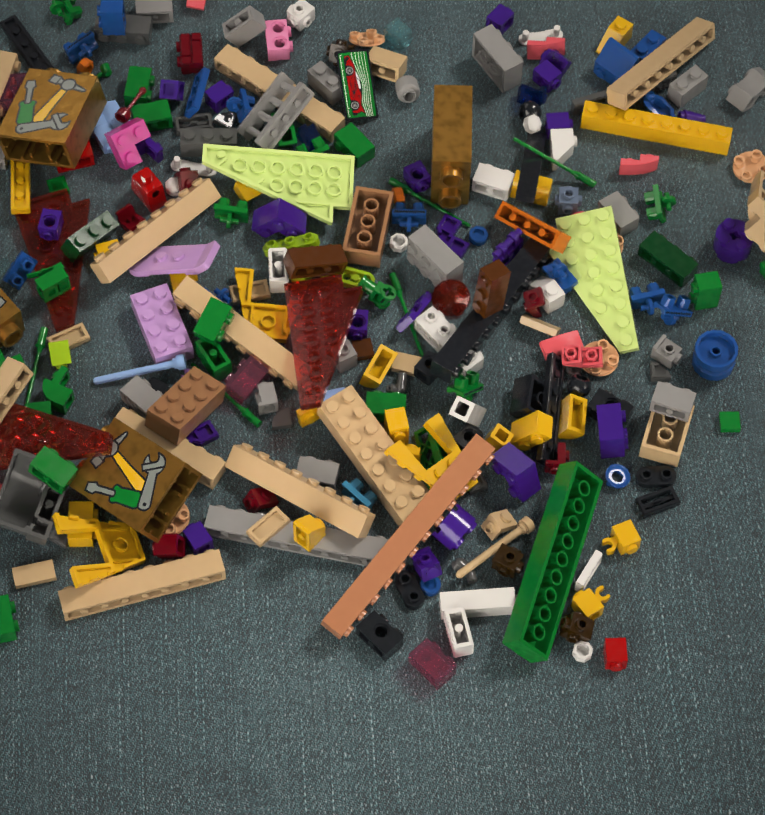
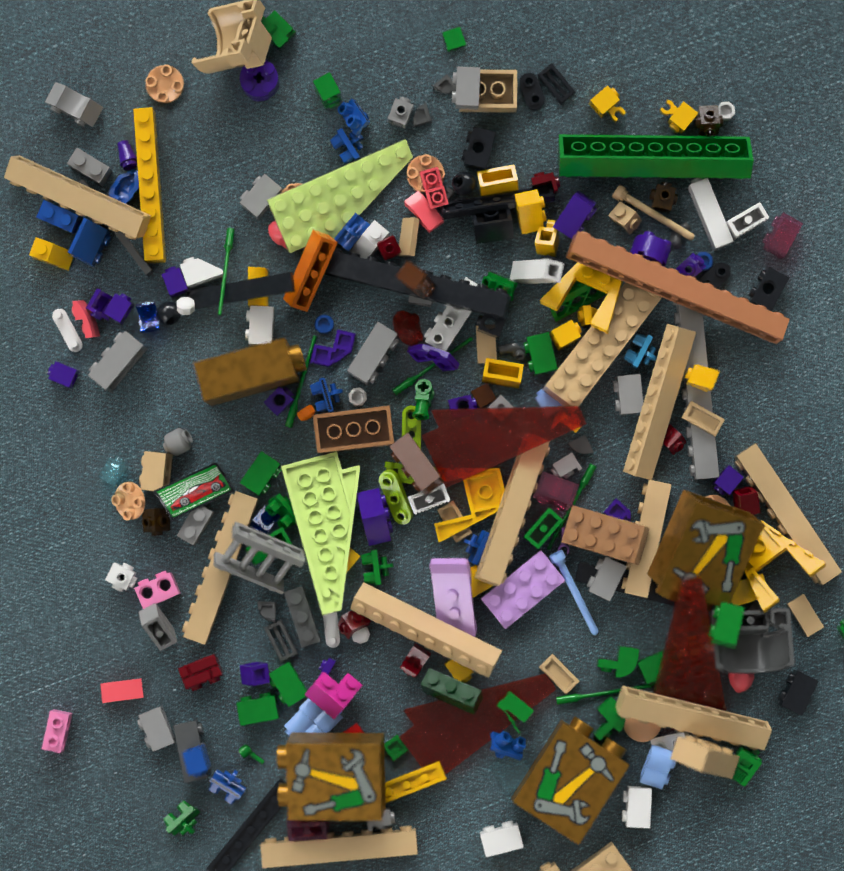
camera: 110 degrees left, 25 degrees up
dark purple brick [38,208,64,240] -> none
lime brick [47,340,72,370] -> none
orange tile [76,58,94,74] -> none
dark red hinge [115,87,146,124] -> none
red torso [131,167,167,213] -> none
blue tile [184,67,210,119] -> none
green brick [193,297,235,346] -> none
dark purple brick [204,80,234,114] -> none
blue hips [226,88,255,123] -> none
dark purple plate [492,228,524,266] -> none
sand blue brick [554,186,582,215] -> none
white tile [574,550,602,592] -> none
dark purple brick [596,403,629,459] -> none
red brick [603,637,628,671] -> none
blue piece [605,464,631,489] -> none
coral slope [619,154,659,175] -> none
dark green brick [638,230,699,288] -> none
green hips [644,184,676,223] -> none
blue wheel [692,330,738,381] -> none

